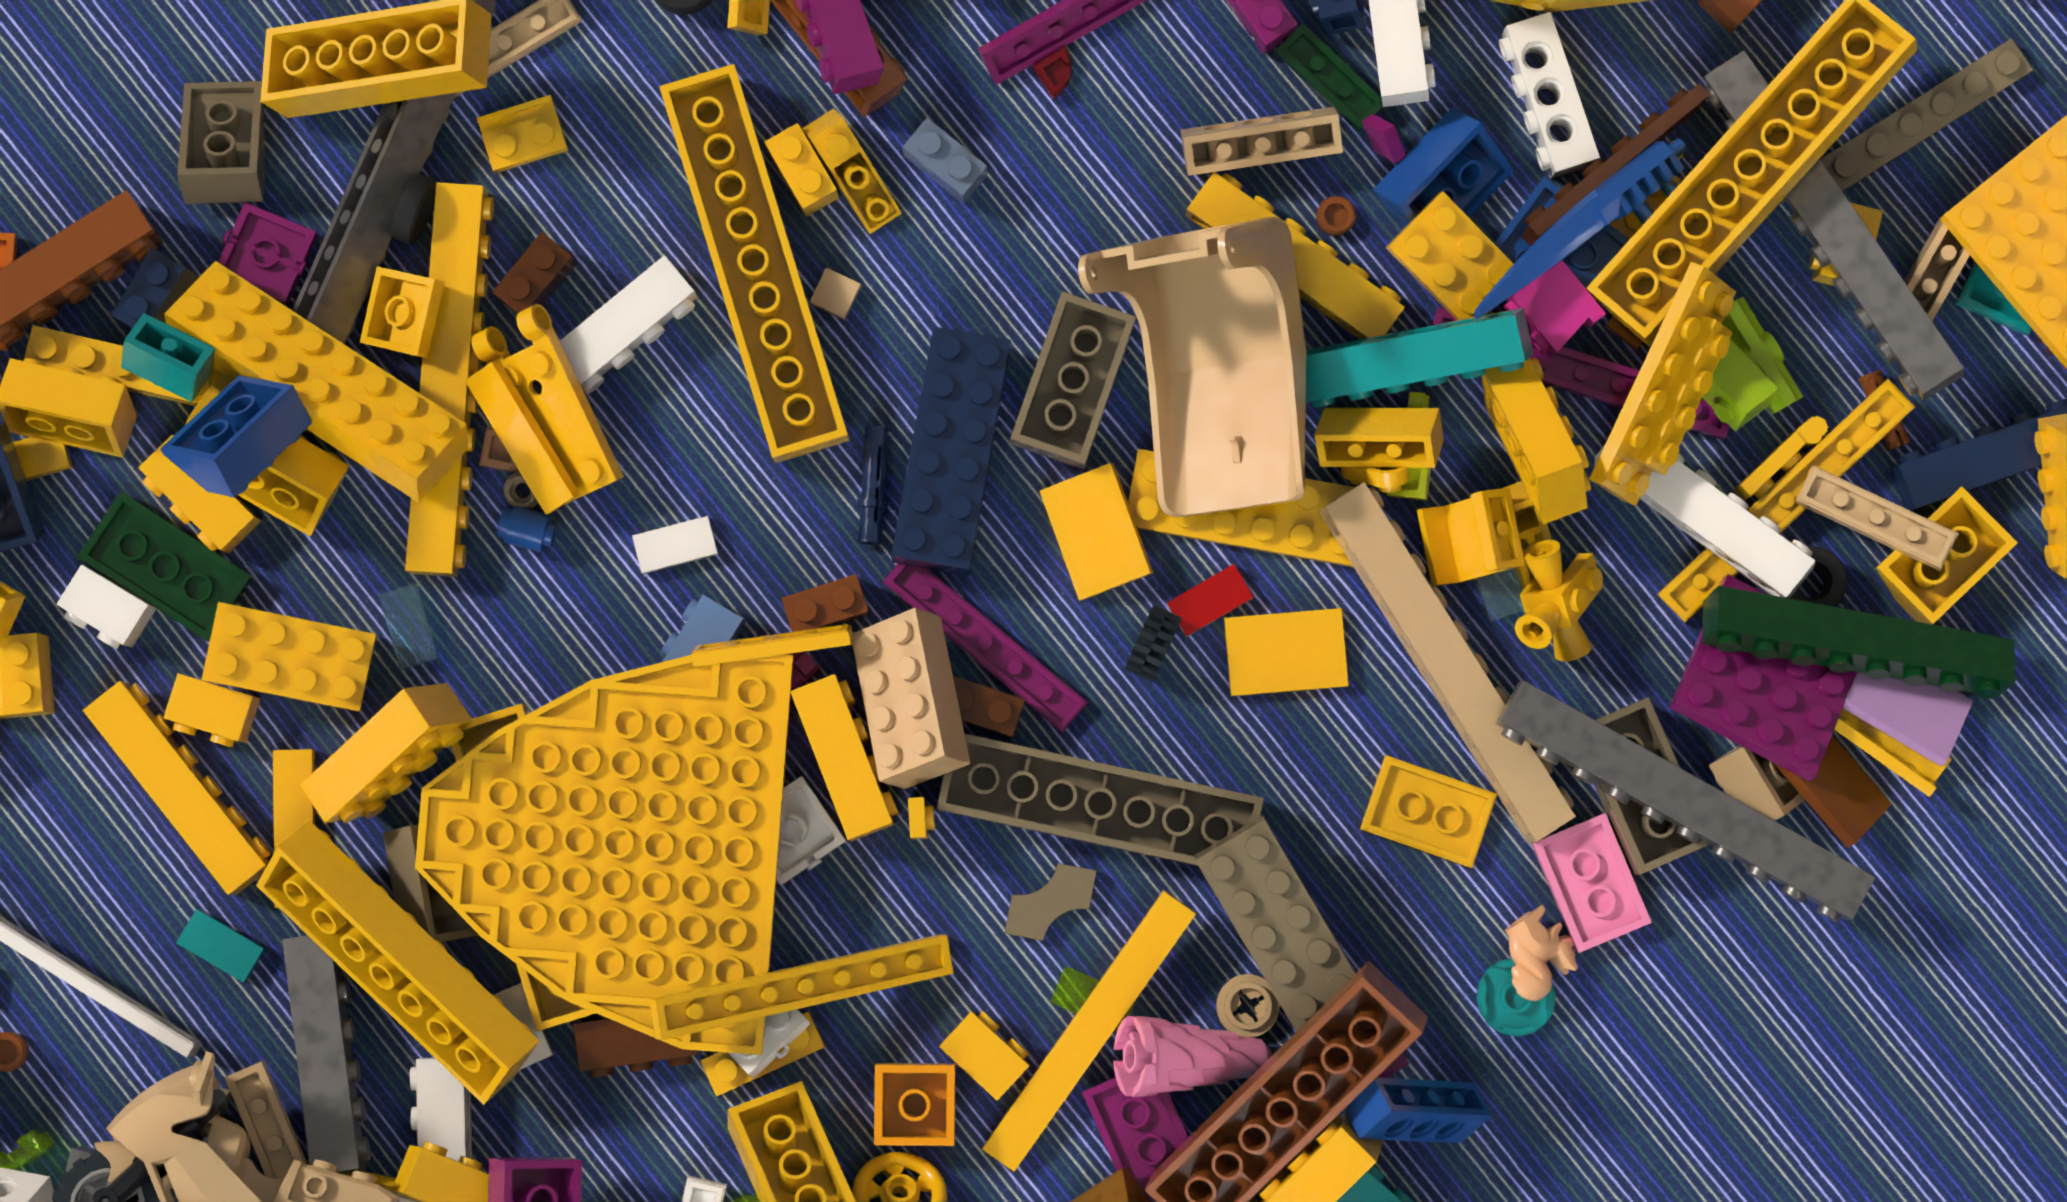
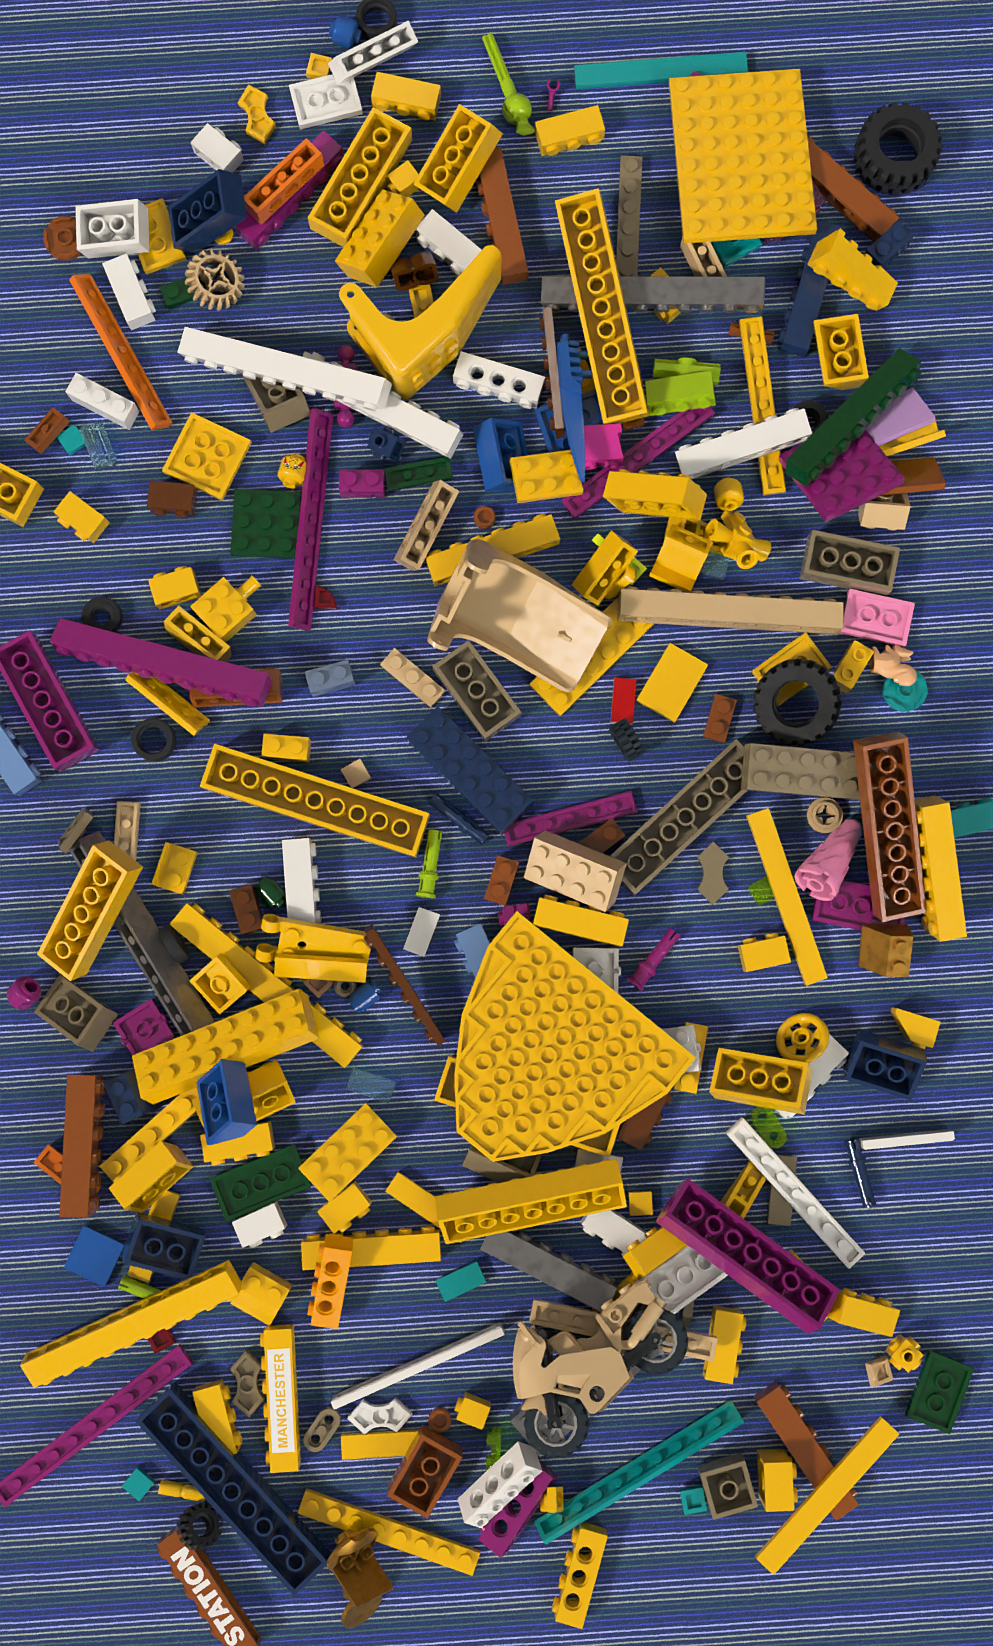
camera: 55 degrees left, 0 degrees up
teal brick [121,313,215,402] -> none
yellow brick [300,683,473,823] -> none
yellow plate [649,934,954,1040] -> none
yellow tile [691,624,853,667] -> none
yellow slope [802,108,902,234] -> none
light orange brick [874,1063,956,1146] -> none
yellow plate [908,797,935,840] -> none
yellow tile [1039,463,1153,601] -> none
teal brick [1306,308,1534,408] -> none
blue brick [1345,1077,1492,1143] -> none
magenta tile [1362,114,1406,164] -> none
flat silver brick [1496,680,1876,923] -> none
yellow plate [1589,262,1736,506] -> none
yellow hinge [1732,415,1829,501] -> none
tan tile [1795,465,1959,571] -> none
none -> magenta head [7,976,41,1010]
none -> dark green brick [254,876,286,909]
none -> light orange brick [307,1234,353,1329]
none -> reddish brown plate [364,924,446,1046]
none -> tan plate [380,648,446,708]
none -> lime pin [415,830,442,899]
none -> yellow brick [454,1392,491,1430]
none -> magenta pin [626,928,681,992]
none -> yellow tile [628,1191,653,1216]
none -> dark orange plate [703,694,737,744]
none -> yellow head [714,478,744,511]
none -> black tyre [753,658,842,746]
none -> yellow brick [832,640,874,693]

